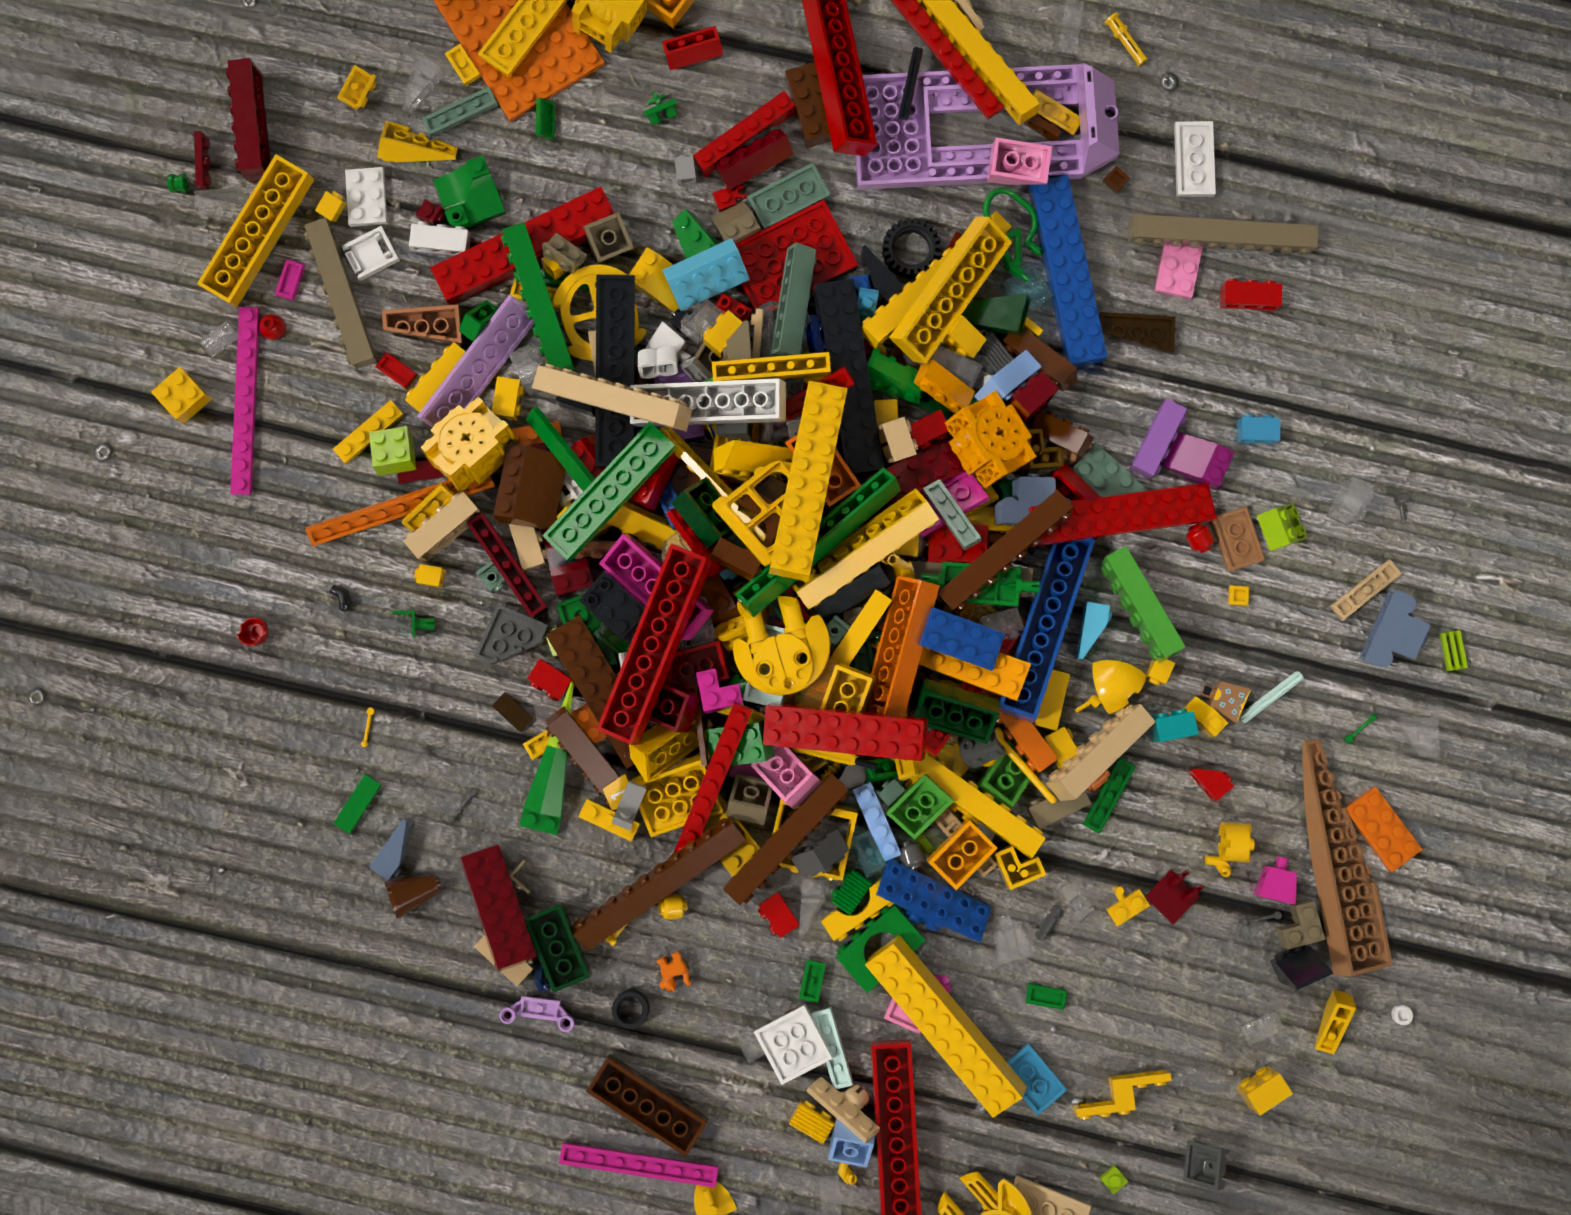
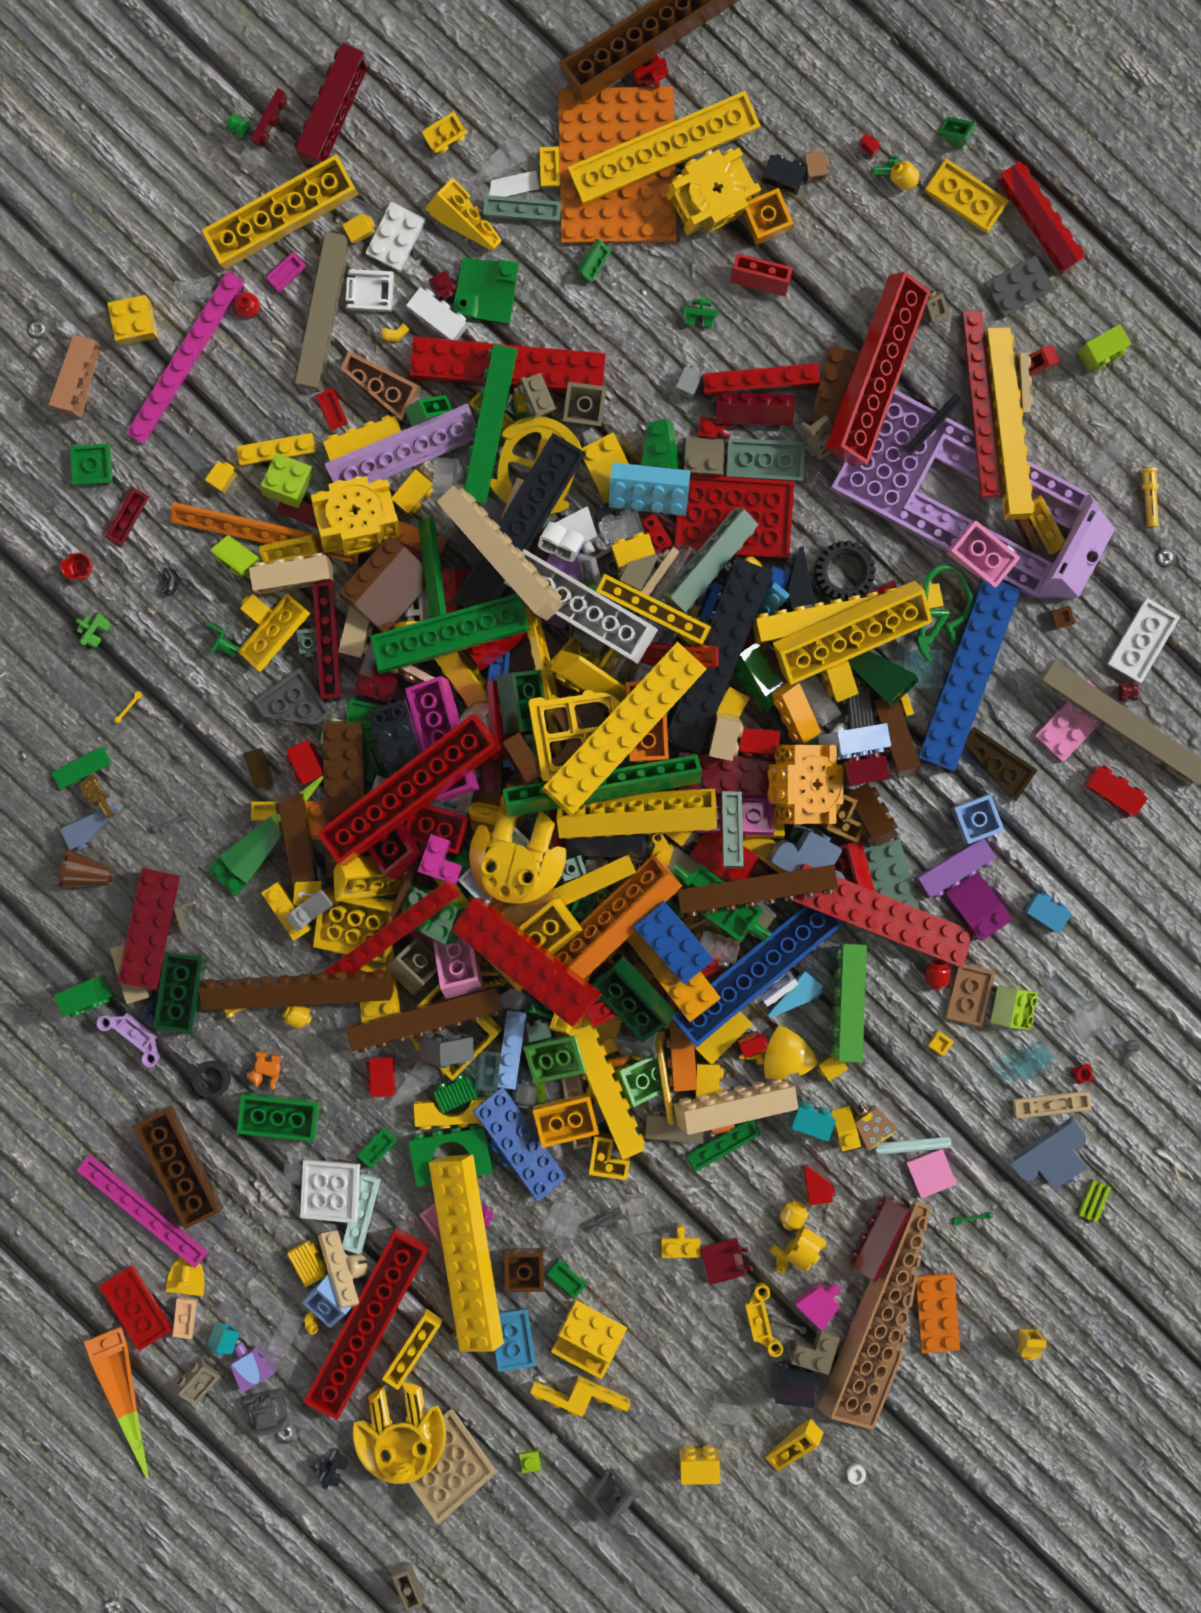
camera: 30 degrees right, 5 degrees up
none -> nougat wedge [49,334,101,419]
none -> green brick [54,975,114,1018]
none -> green plate [70,444,113,486]
none -> bright green hips [76,612,111,648]
none -> pearl gold piece [80,774,114,819]
none -> dark red slope [102,486,150,546]
none -> yellow brick [205,461,237,494]
none -> lime slope [211,535,262,579]
none -> green brick [237,1092,321,1142]
none -> yellow plate [238,593,310,672]
none -> yellow arm [380,323,410,342]
none -> yellow brick [382,1309,442,1390]
none -> white sticker [489,170,540,197]
none -> reddish brown brick [504,1248,544,1293]
none -> yellow plate [551,1337,610,1380]
none -> yellow brick [556,1300,627,1363]
none -> orange arm [606,1054,632,1068]
none -> red brick [737,1030,769,1059]
none -> yellow plate [745,1283,783,1357]
none -> white plate [759,971,798,1007]
none -> yellow head [780,1200,808,1231]
none -> dark tan bracket [800,416,833,460]
none -> dark red slope [850,1195,911,1282]
none -> bright pink tile [906,1149,957,1199]
none -> light blue brick [951,794,1004,844]
none -> clear light blue brick [1009,1041,1056,1082]
none -> yellow arch [1018,1329,1047,1360]
none -> red plate [1072,1063,1094,1085]
none -> dark red wheel [1118,682,1139,702]

